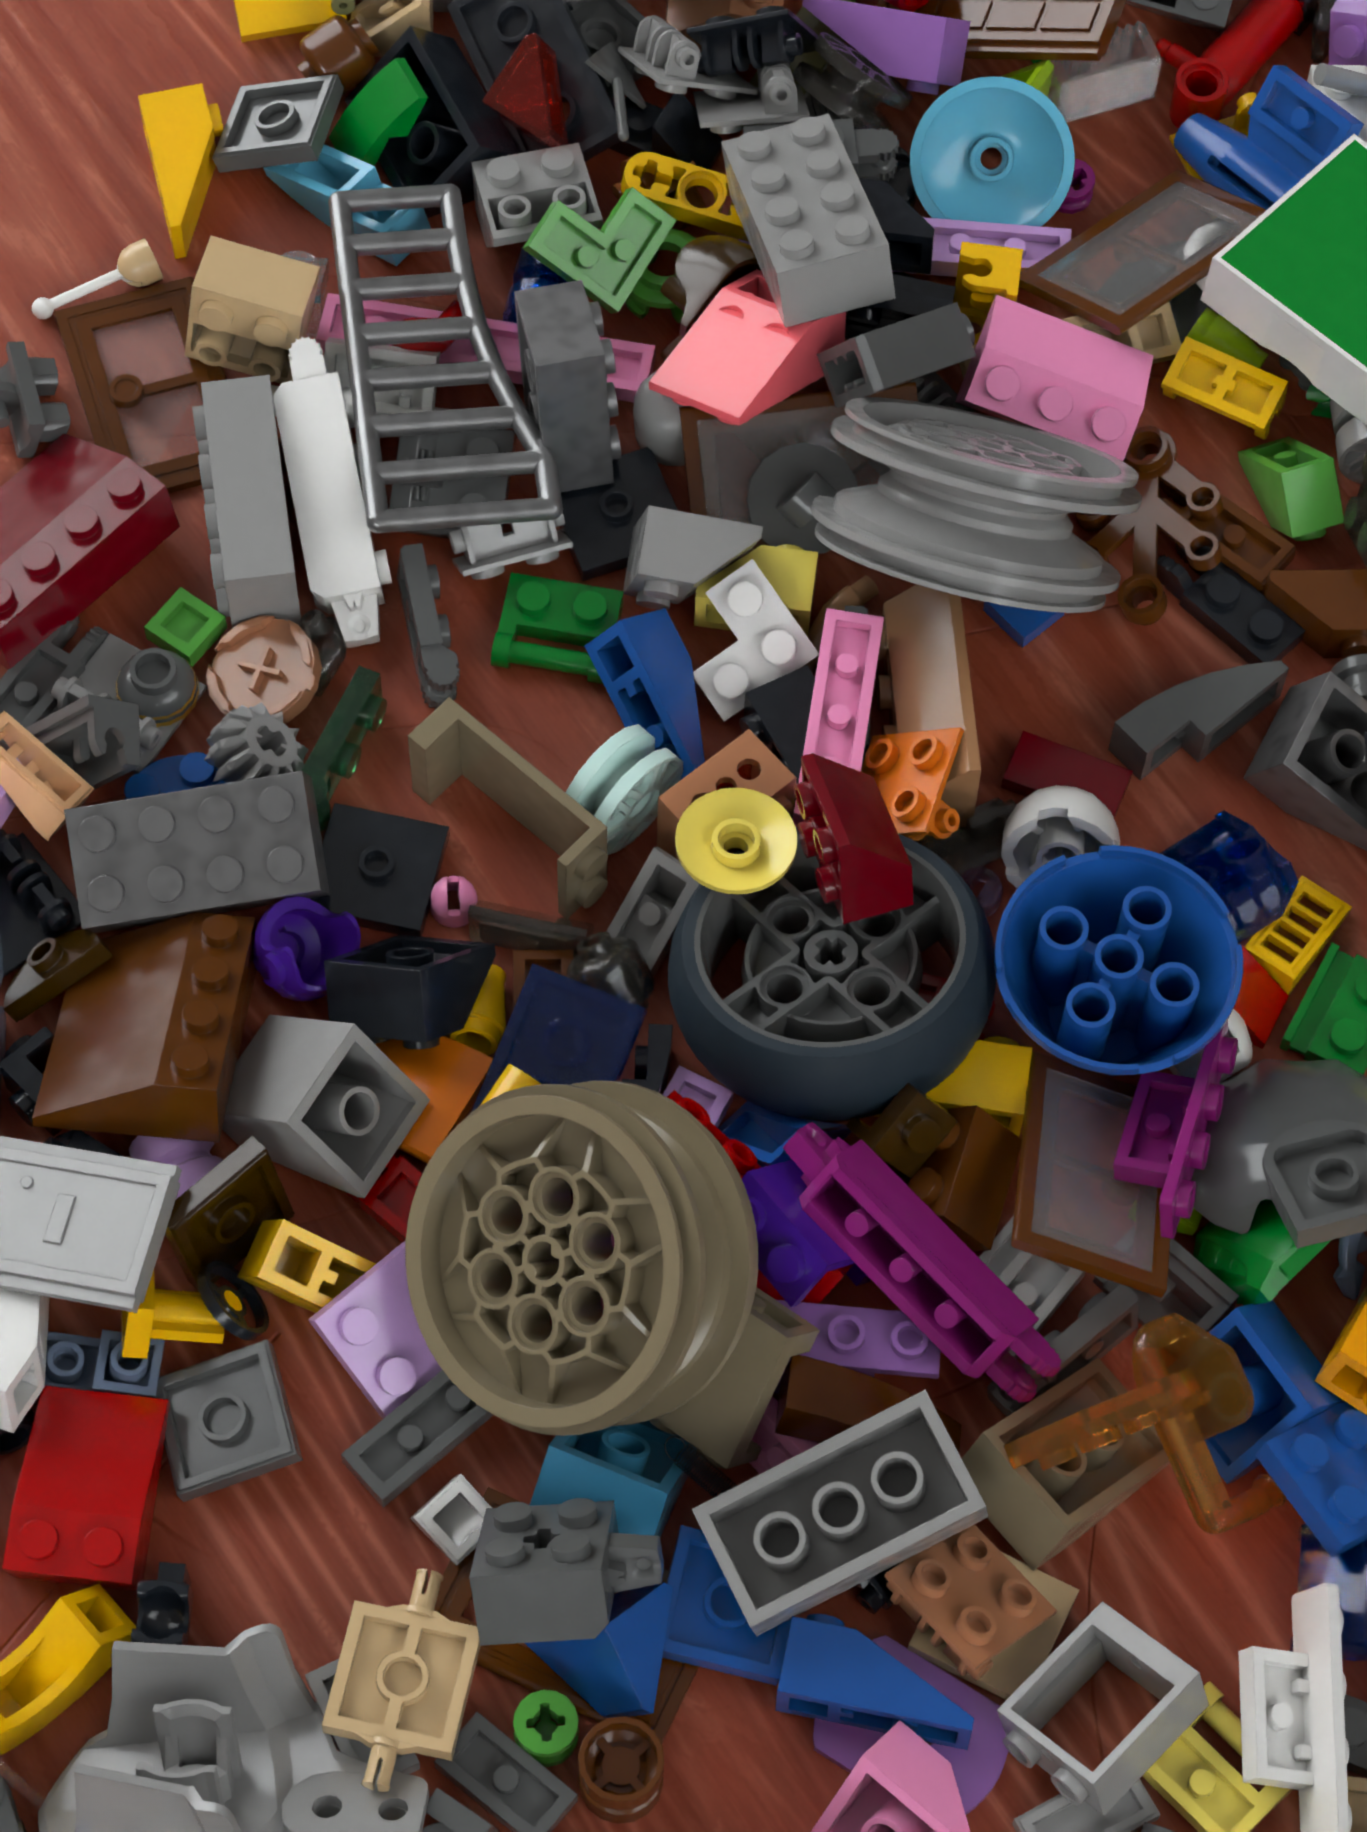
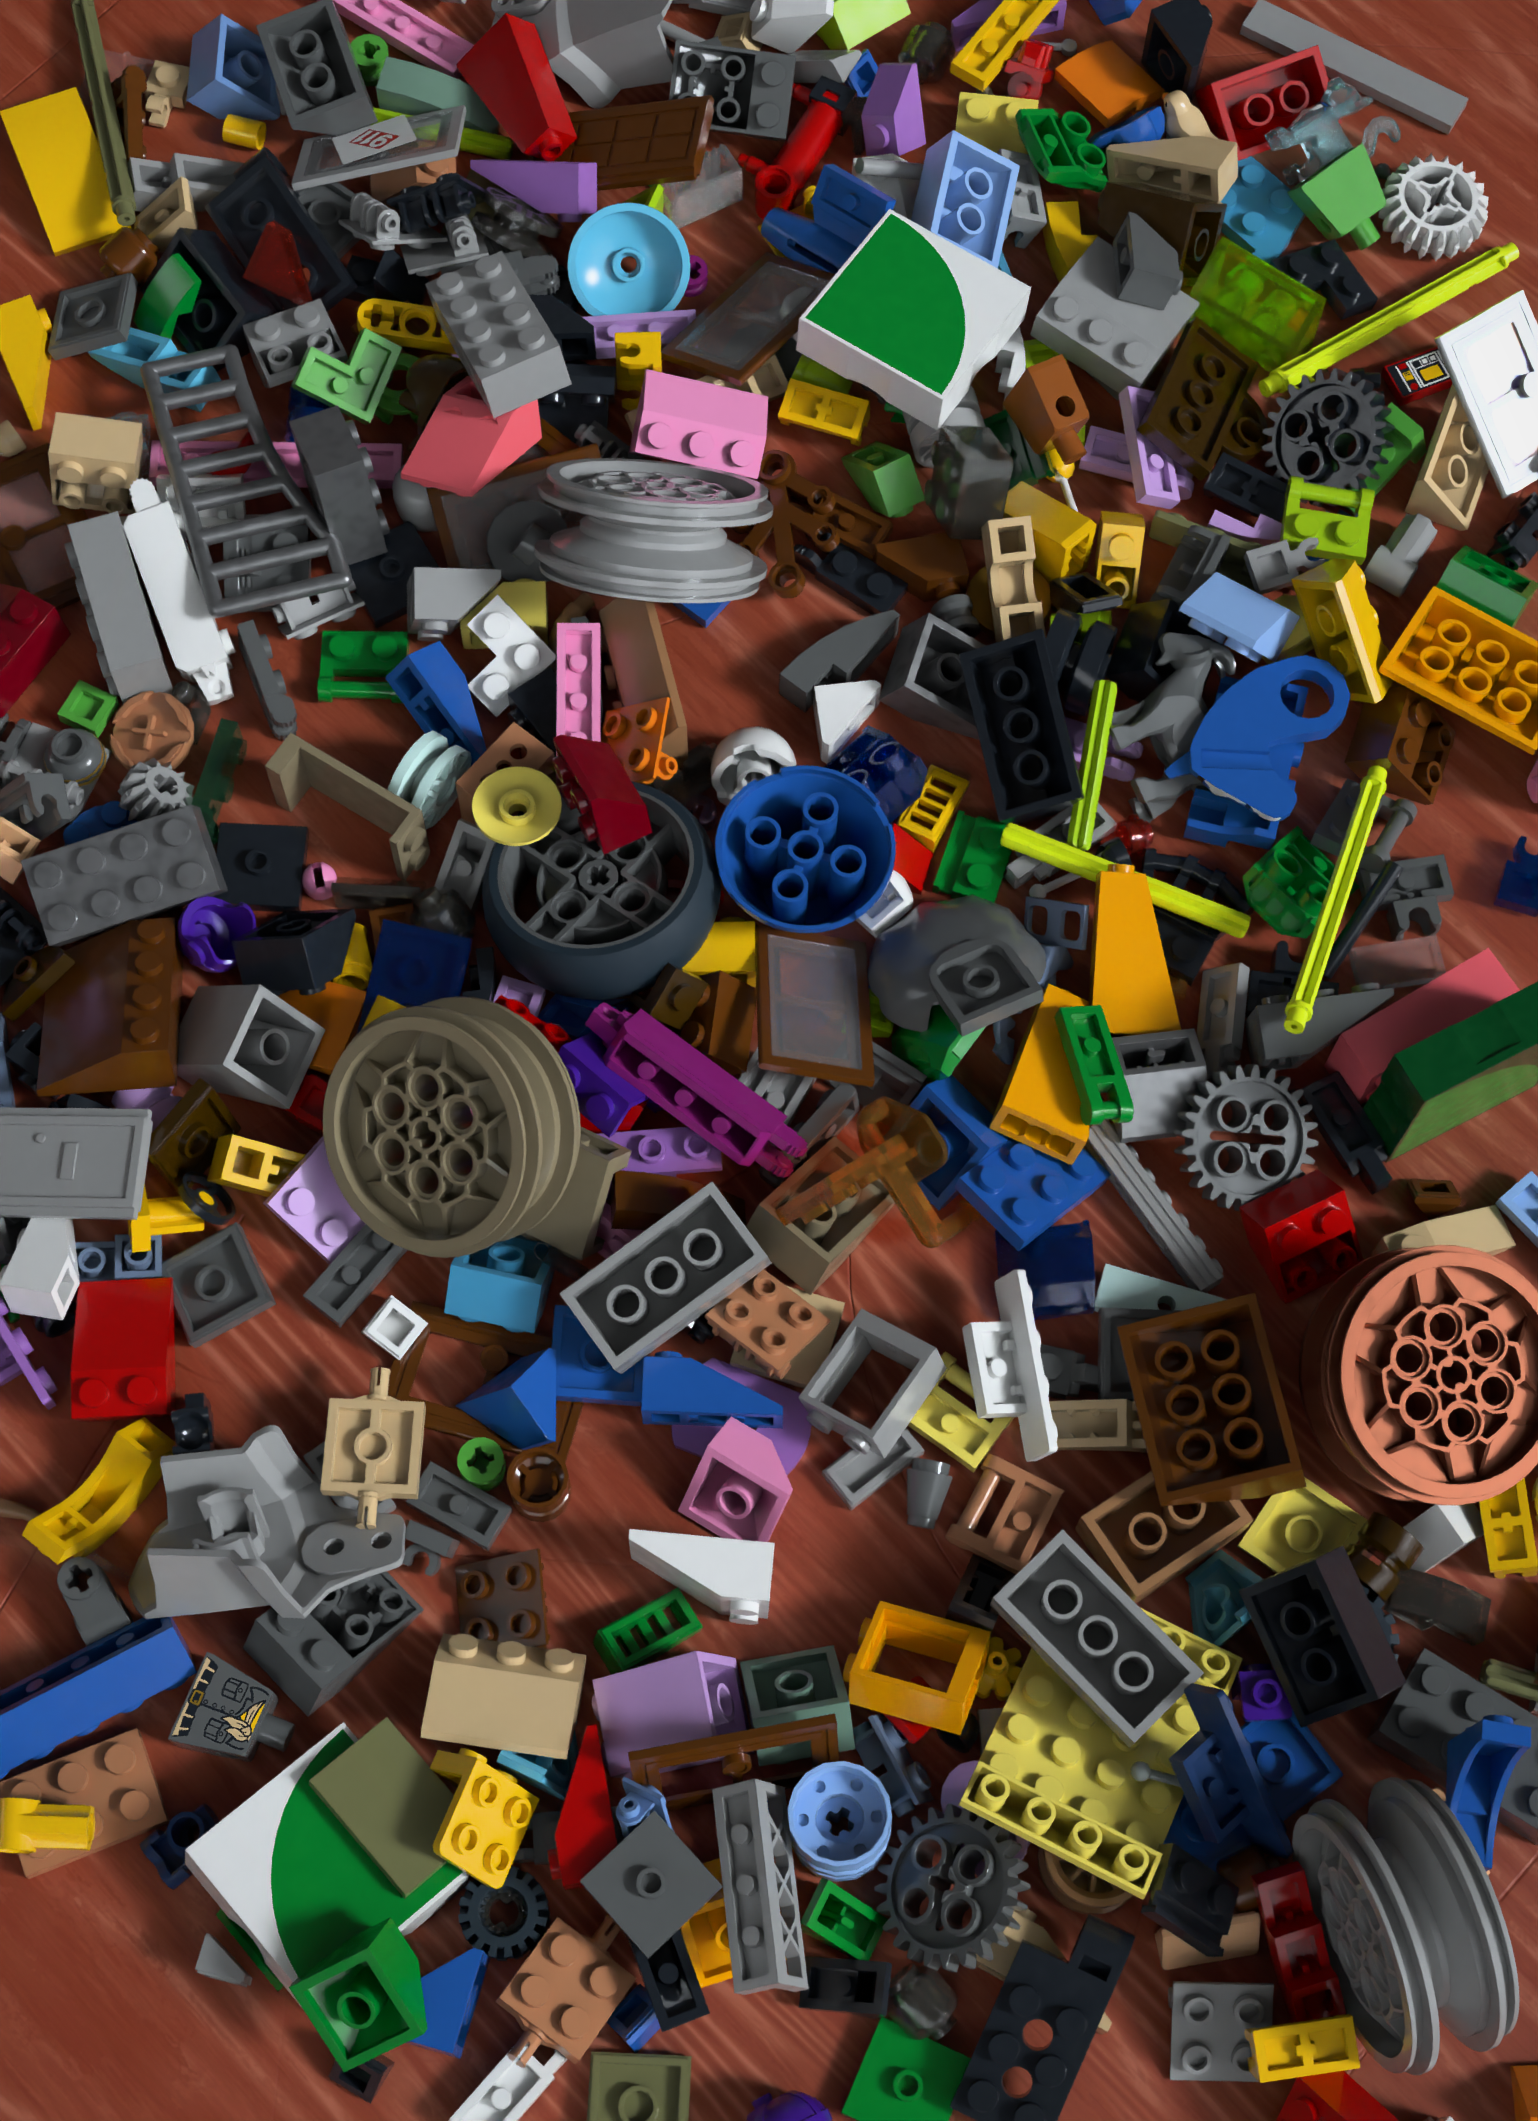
camera: 10 degrees left, 5 degrees up
dark grey hinge [469,1498,664,1646] -> none
dark grey piece [584,40,647,141] -> none
dark grey slope [817,302,976,408] -> none
dark red tile [1001,730,1133,819] -> none
magenta bracket [1113,1020,1238,1239] -> none
none -> white slope [813,680,881,765]

